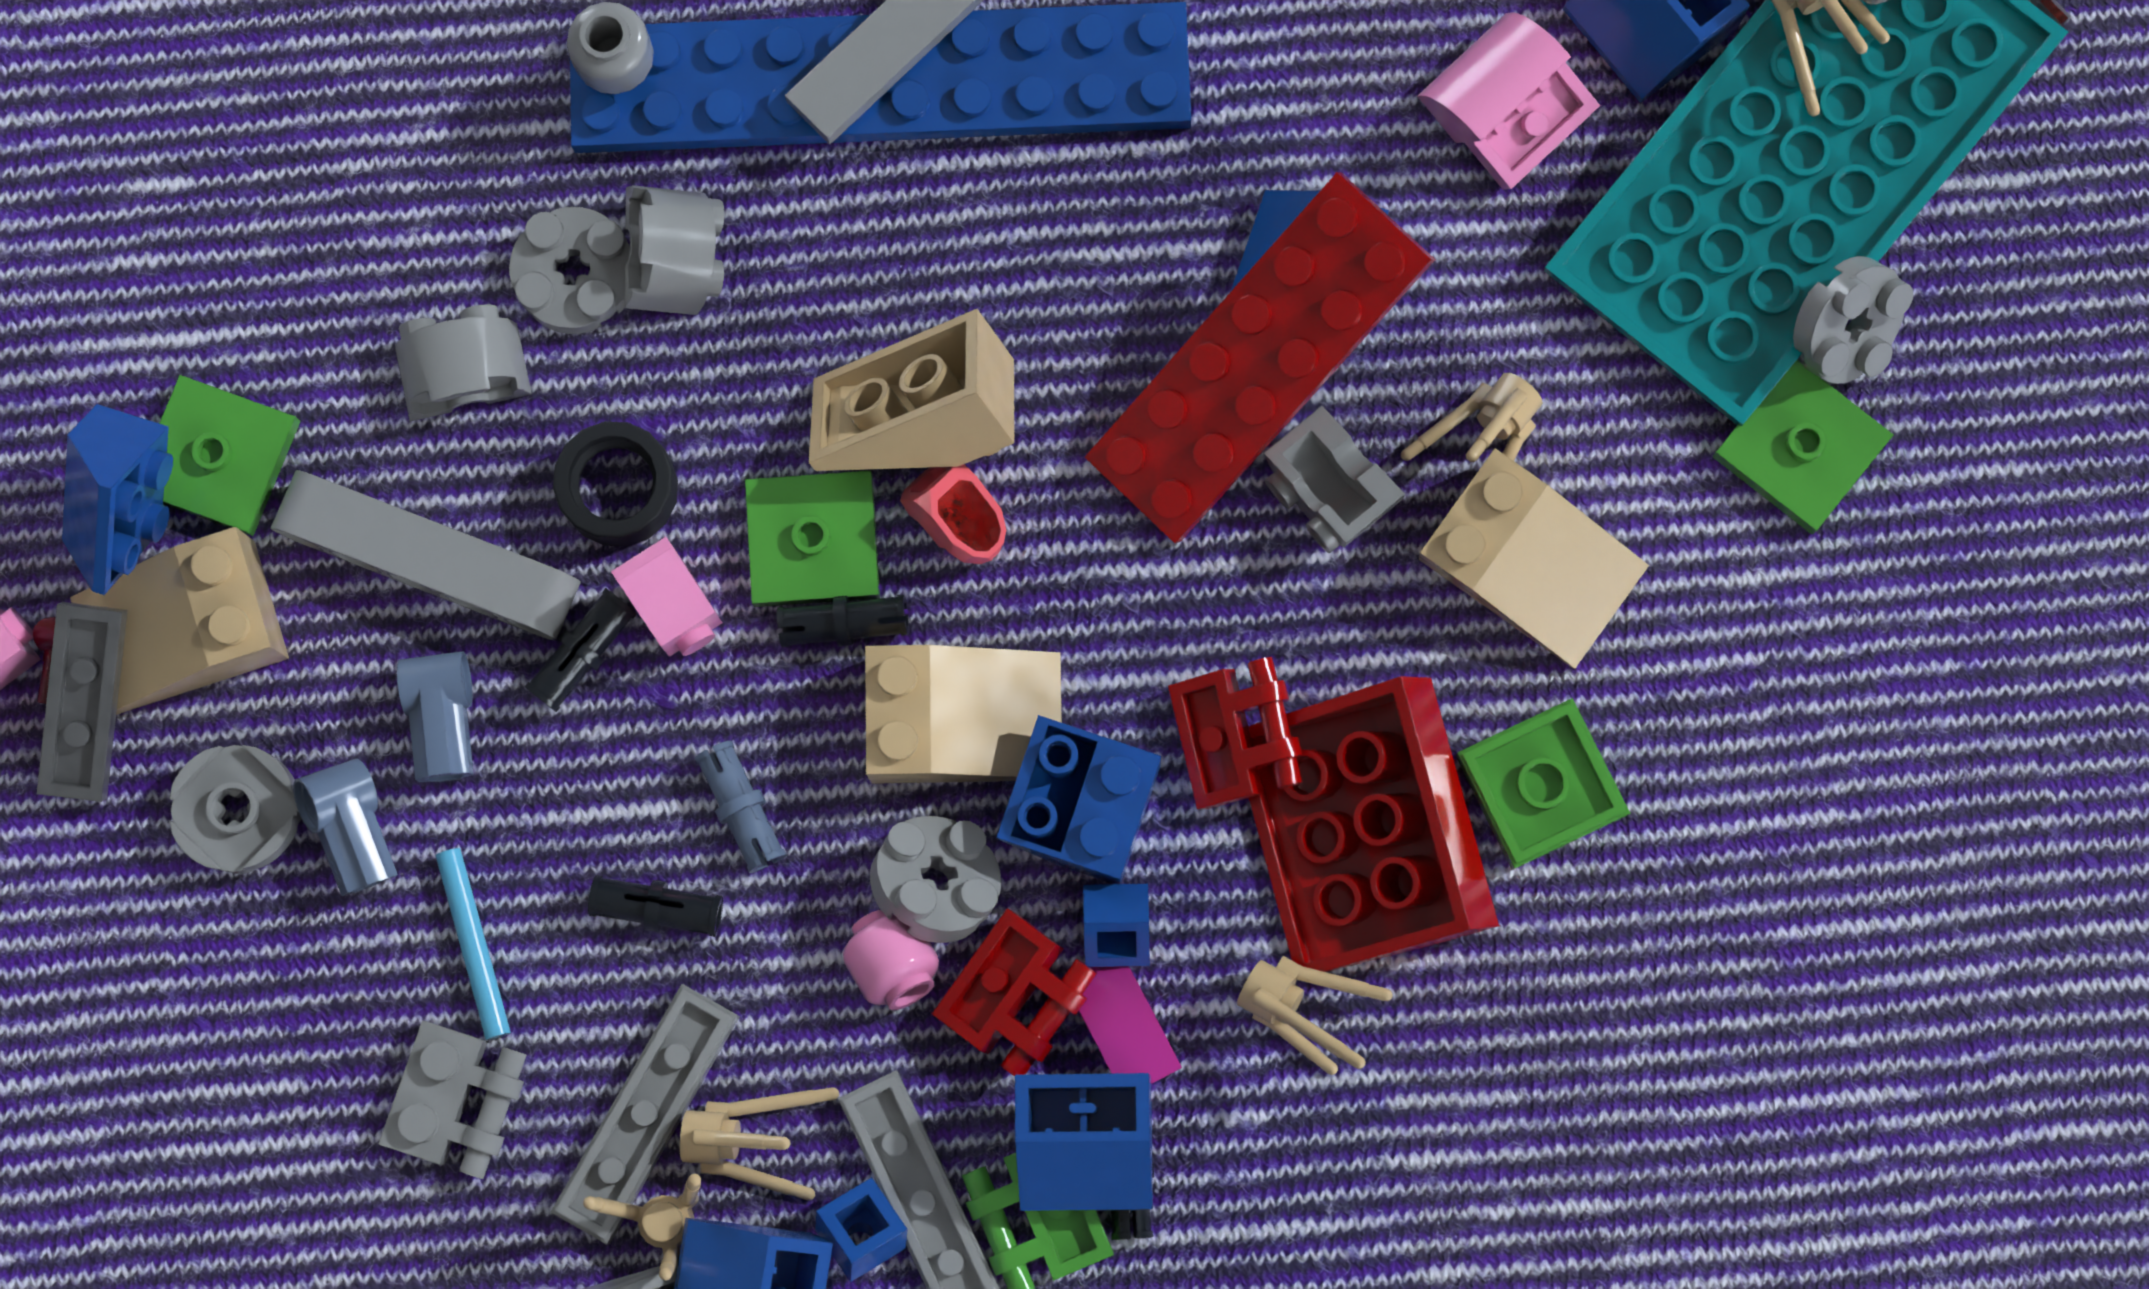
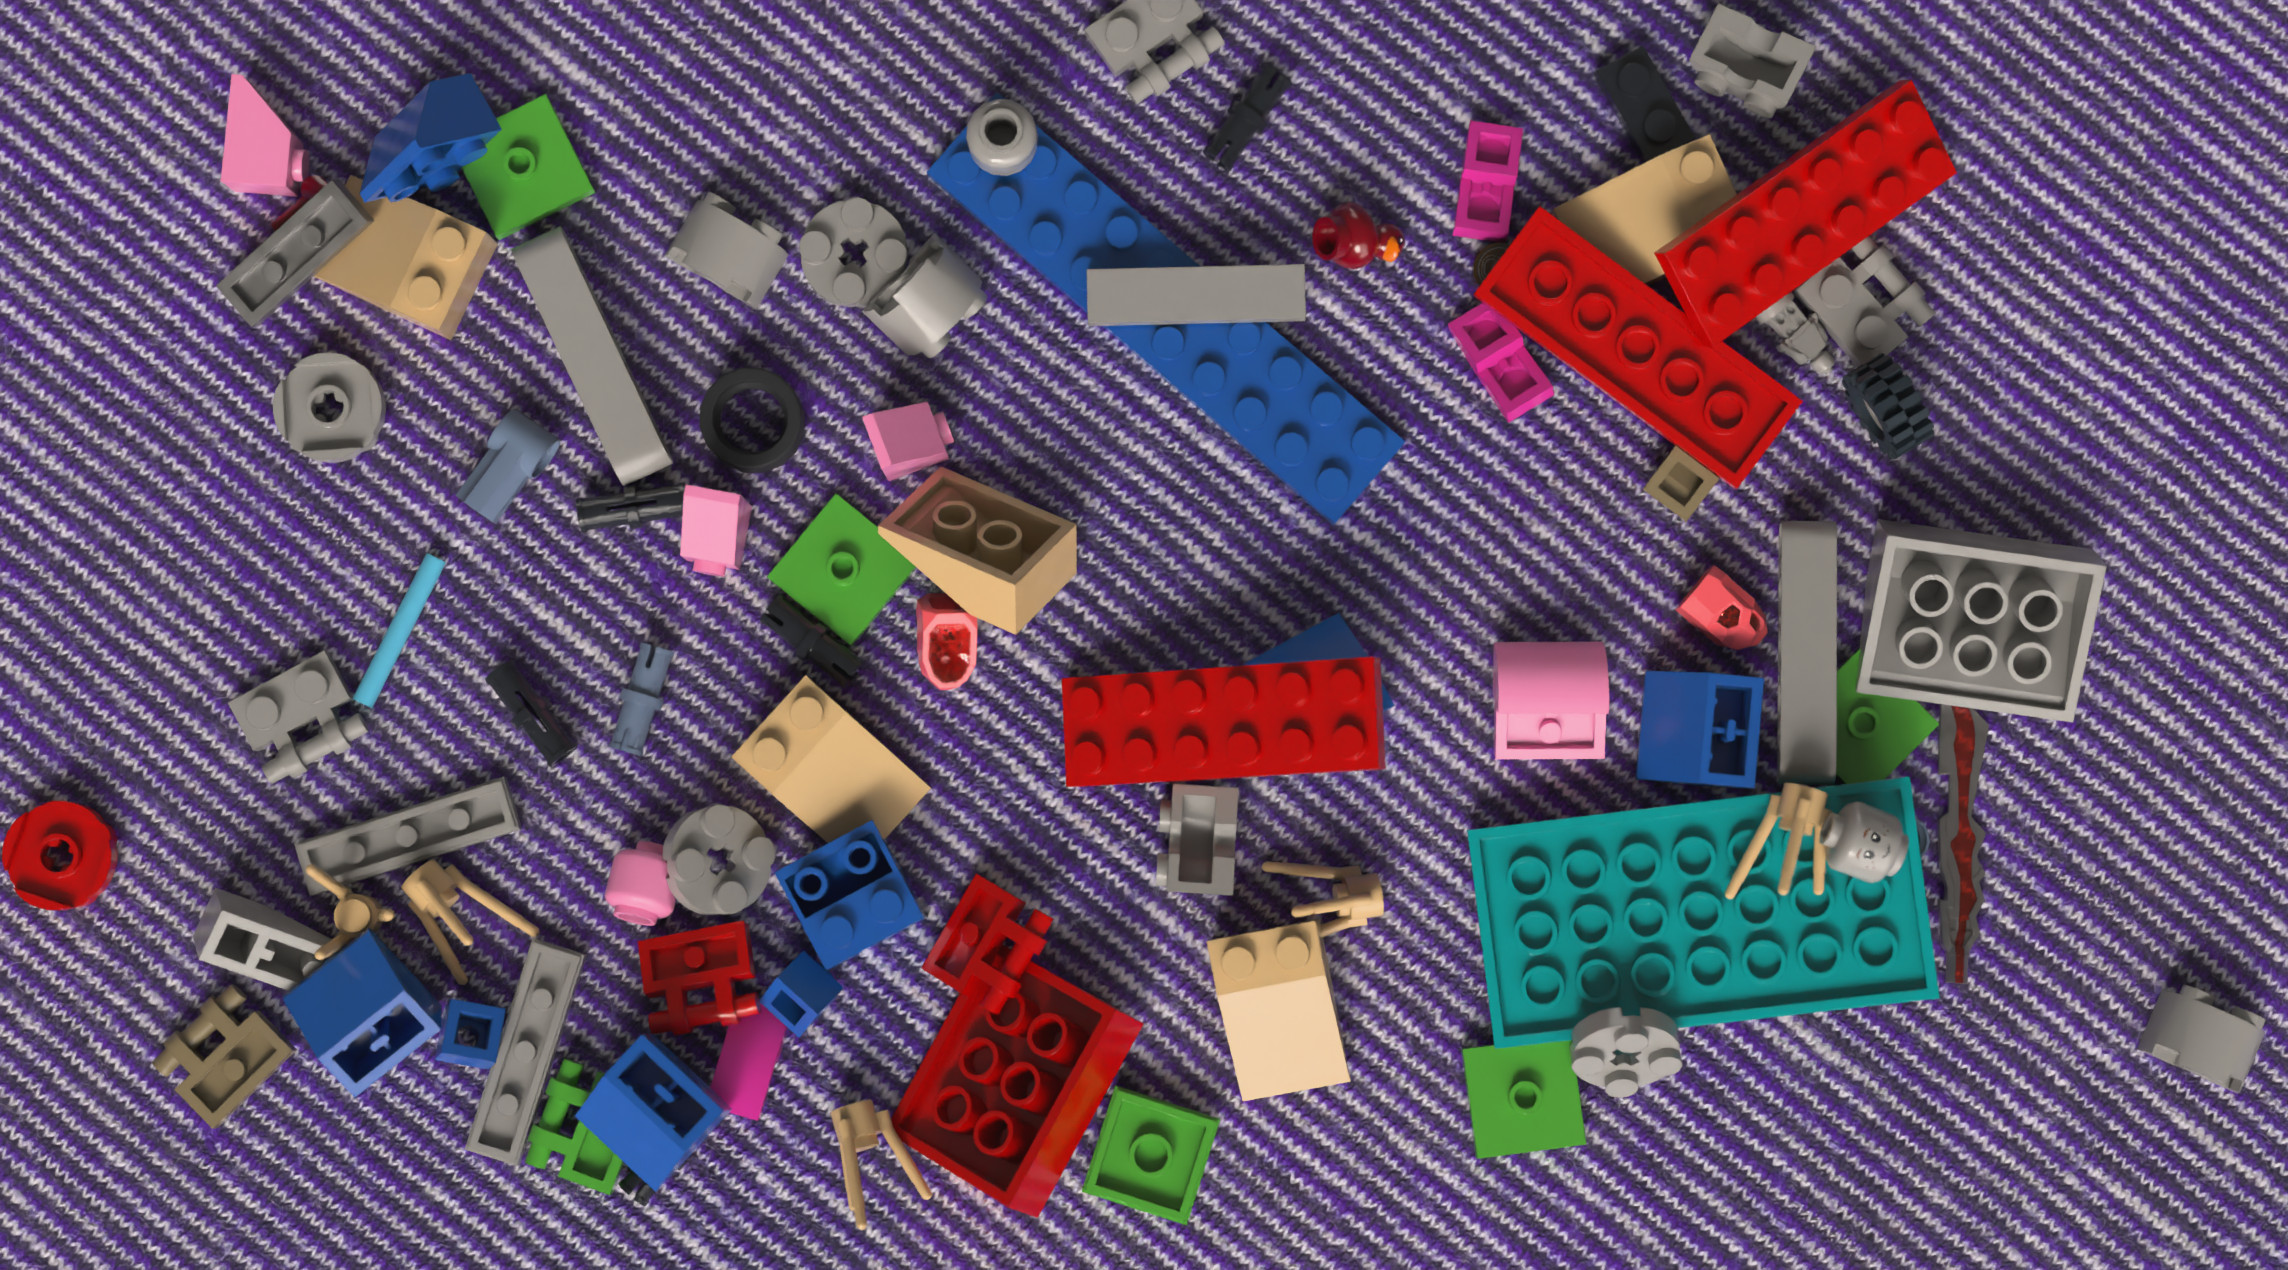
camera: 35 degrees right, 5 degrees up
sand blue piece [293,759,398,896] -> none
none -> bright pink slope [862,401,954,481]

